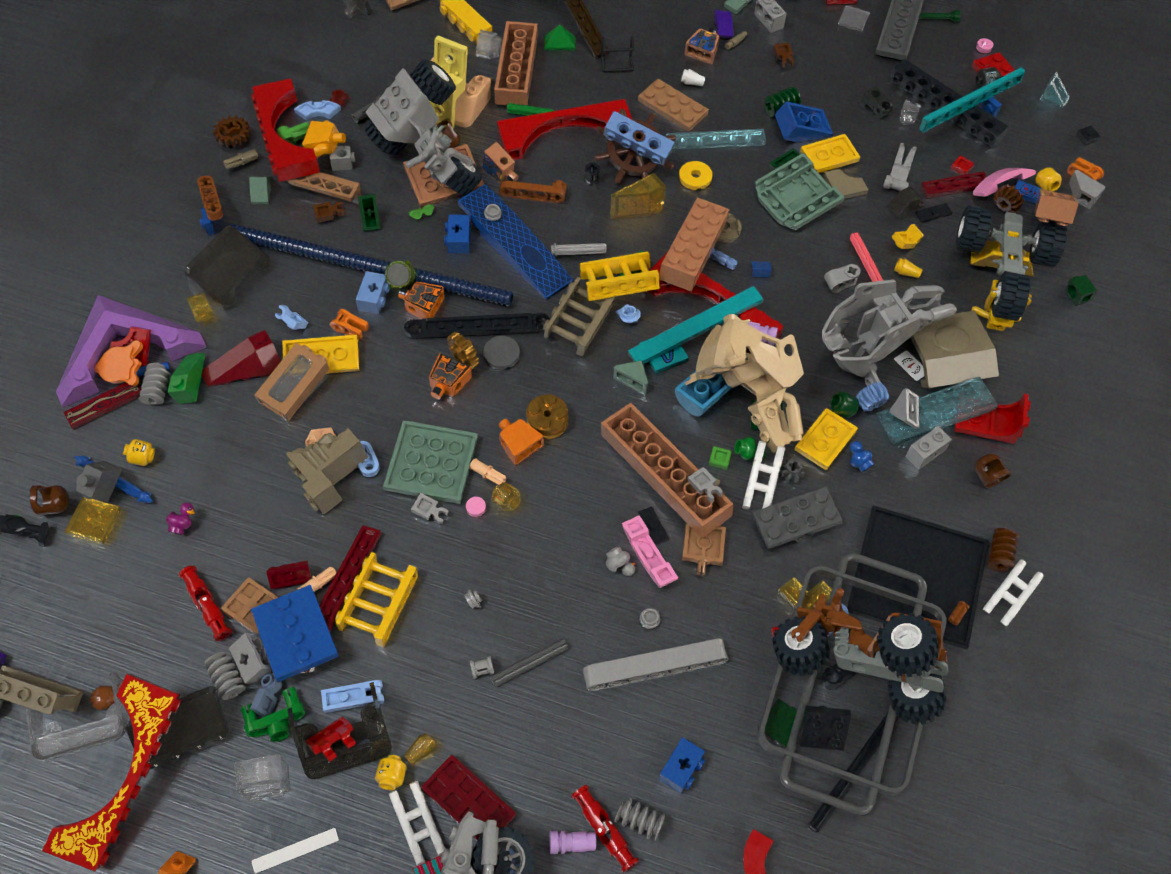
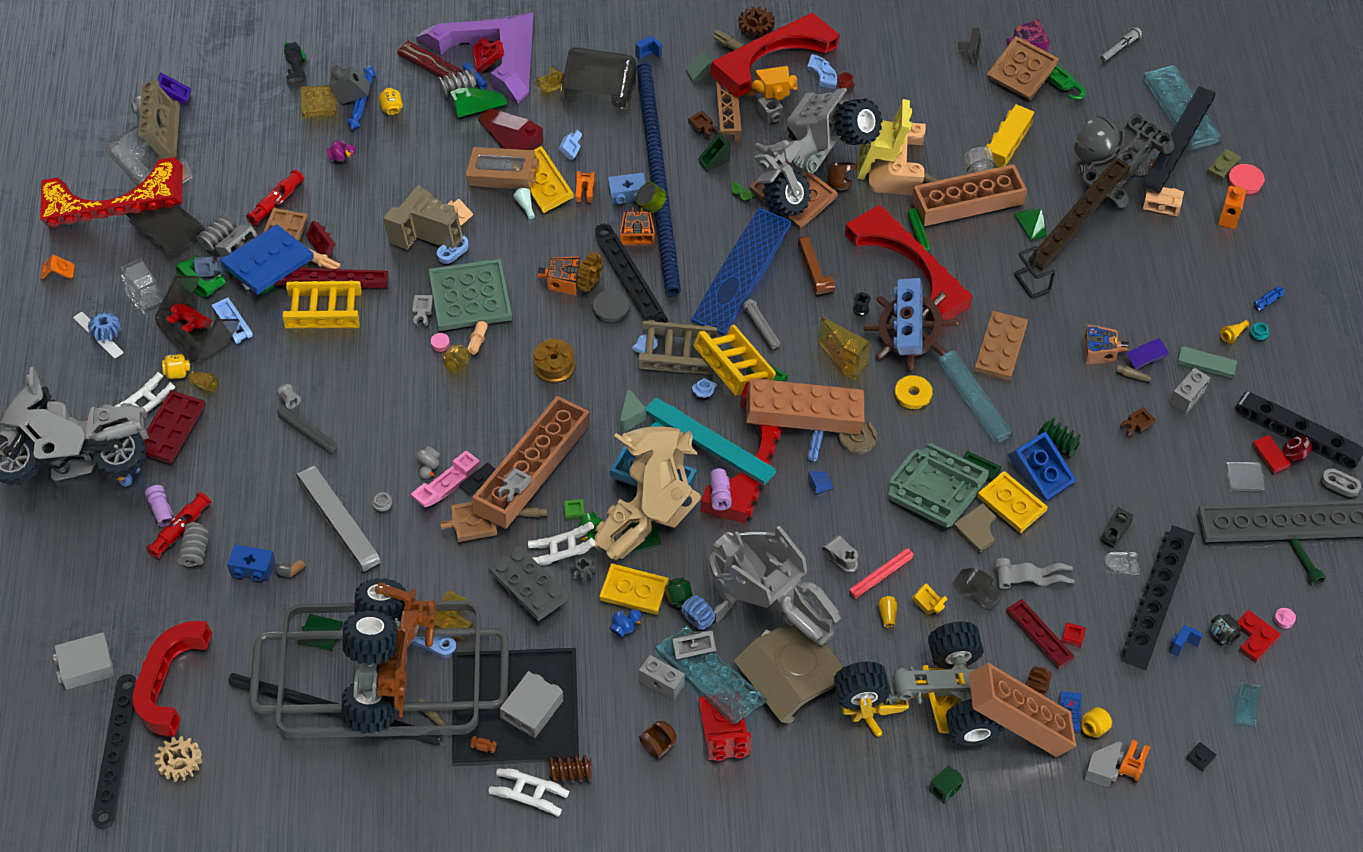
camera: 70 degrees right, 5 degrees down
reddish brown helmet [30,485,69,515] -> none
orange tile [94,340,143,386] -> none
dark orange beam [197,175,223,221] -> none
bright green piece [276,122,309,145] -> none
blue brick [444,215,471,253] -> none
light grey plate [464,589,482,609] -> none
nougat torso [482,142,519,184] -> none
light grey plate [484,204,502,221] -> none
orange torso [498,418,544,466] -> none
white cone [681,69,705,87] -> none
black plate [799,706,851,751] -> none
black piece [916,203,952,223] -> none
teal tile [919,67,1025,132] -> none
bright pink slope [973,168,1036,197] -> none
none -> medium blue gear [88,311,121,343]
none -> arm [274,559,306,578]
none -> light grey brick [500,671,563,738]
none -> light aqua cone [513,188,535,219]
none -> light blue animal [632,334,658,353]

